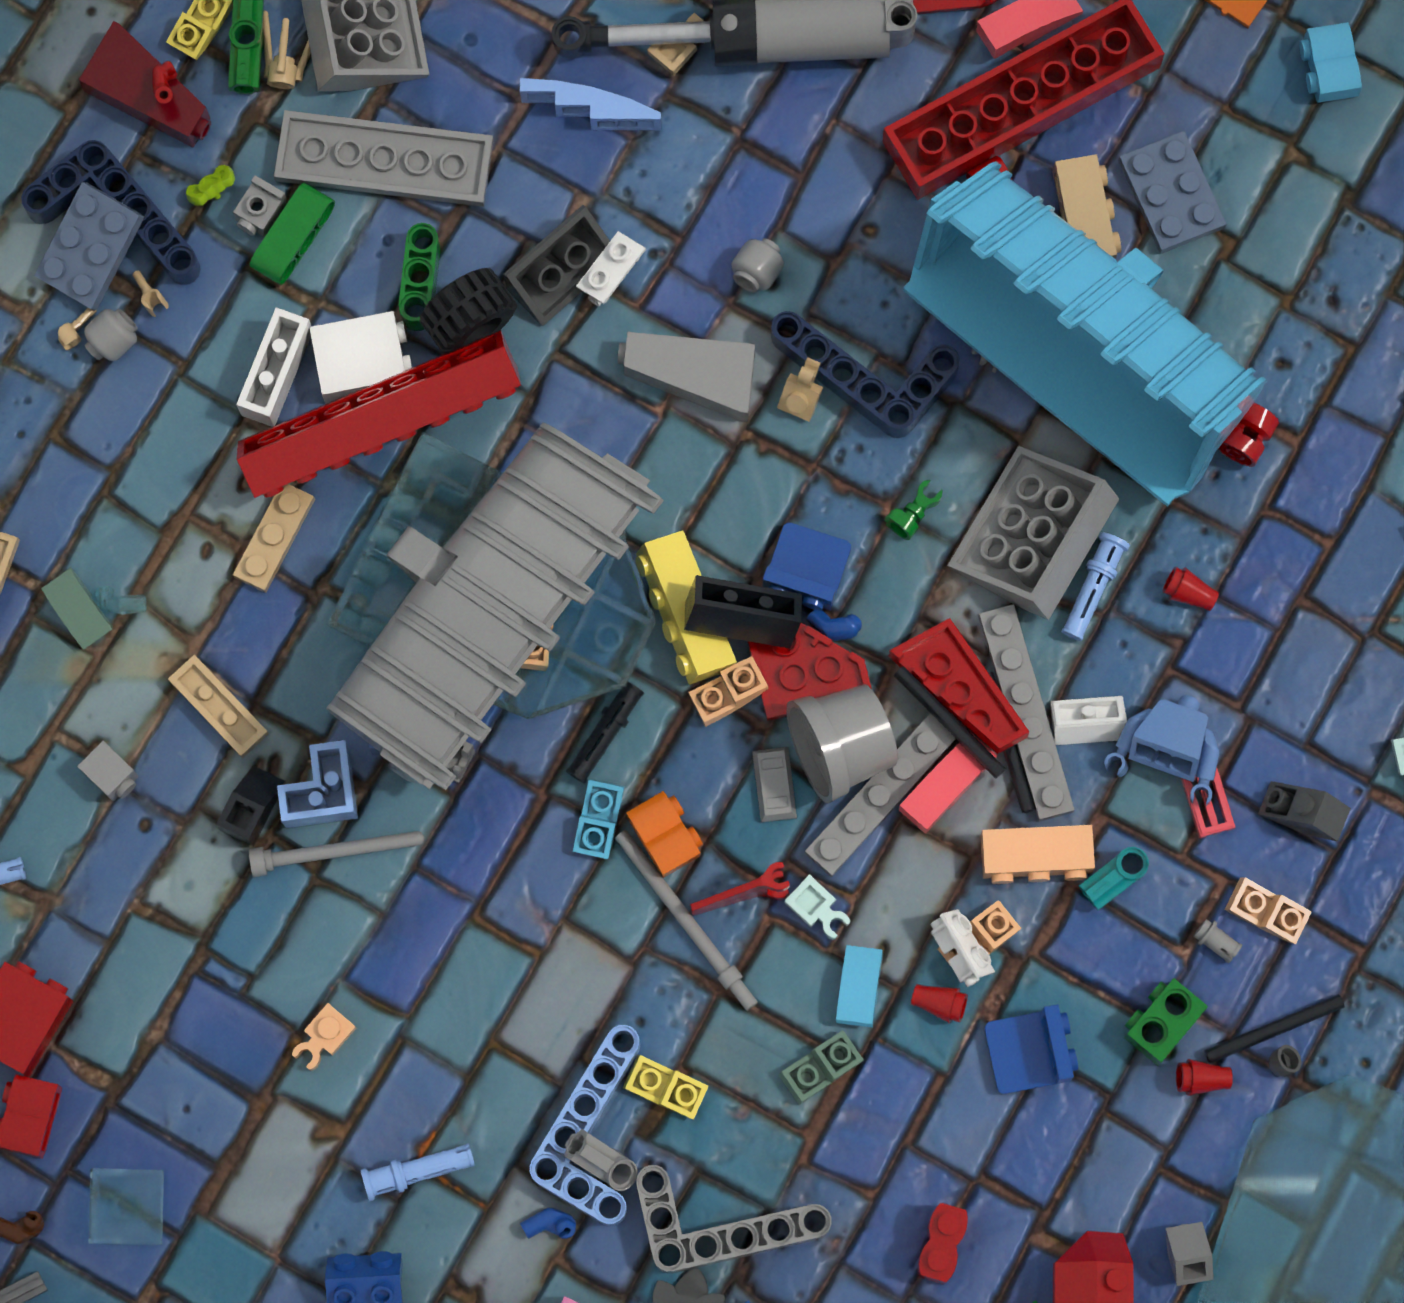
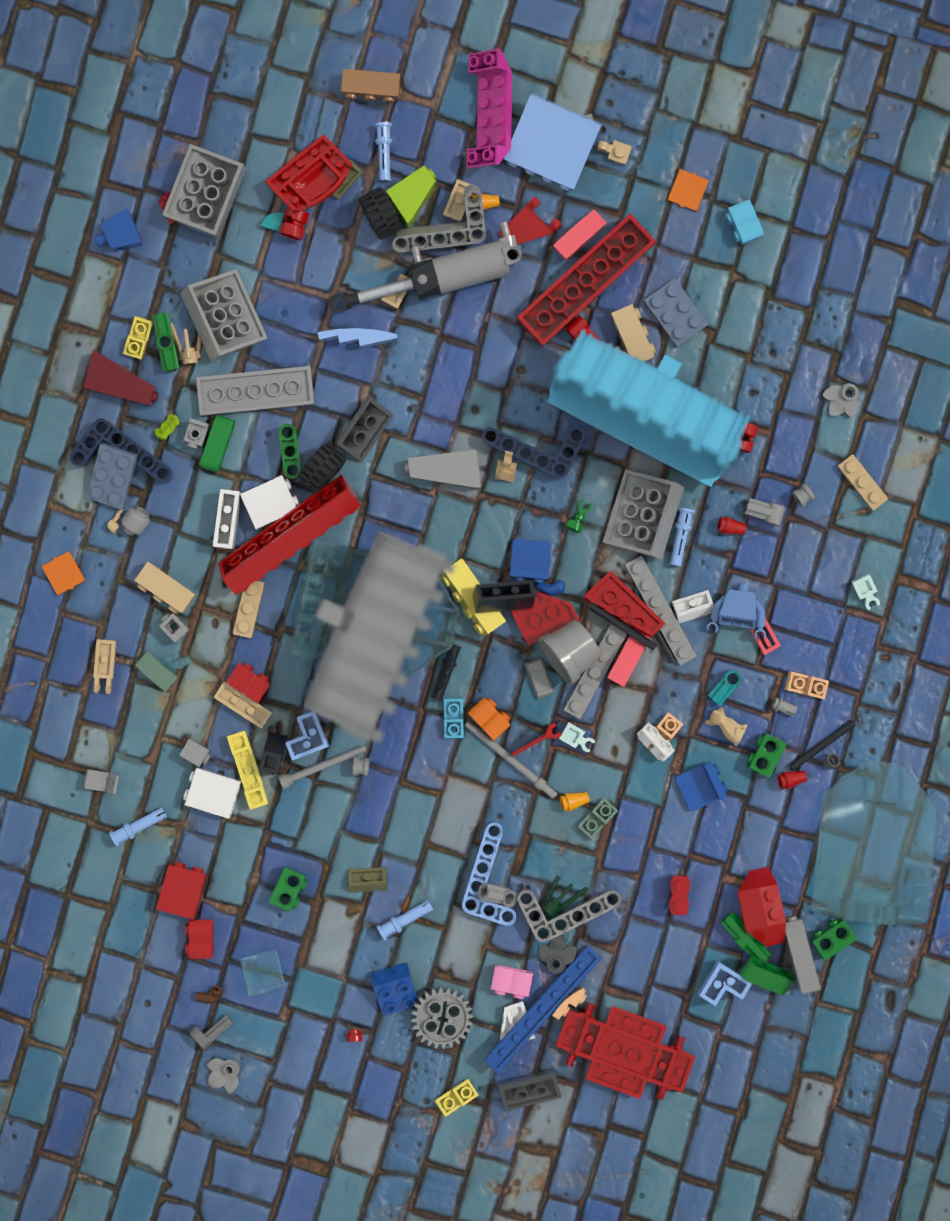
camera: 15 degrees left, 10 degrees up
tan hand [132,271,169,317] -> none
red arm [152,61,178,104] -> none
light nougat plate [292,1003,356,1071] -> none
blue arm [520,1207,576,1239] -> none
white hinge [576,231,646,306] -> none
light yellow slope [623,1055,709,1120] -> none
light nougat slope [688,656,769,727] -> none
light grey head [731,238,784,292] -> none
medium azure slope [836,945,883,1028] -> none
red cone [911,984,968,1024] -> none
light nougat brick [980,825,1095,884] -> none
light grey brick [1166,1222,1214,1286] -> none
dark grey slope [1258,781,1351,841] -> none
none -> tan brick [134,561,197,614]
none -> light grey brick [159,613,191,643]
none -> white brick [183,767,242,819]
none -> red brick [226,662,271,703]
none -> light yellow slope [227,731,268,810]
none -> green brick [269,866,308,912]
none -> olive slope [348,867,387,893]
none -> light grey wheel [353,757,370,777]
none -> dark green plant [542,876,588,917]
none -> light orange cone [560,792,589,812]
none -> tan animal [705,707,747,746]
none -> light grey piece [745,498,785,526]
none -> light grey wheel [792,483,815,507]

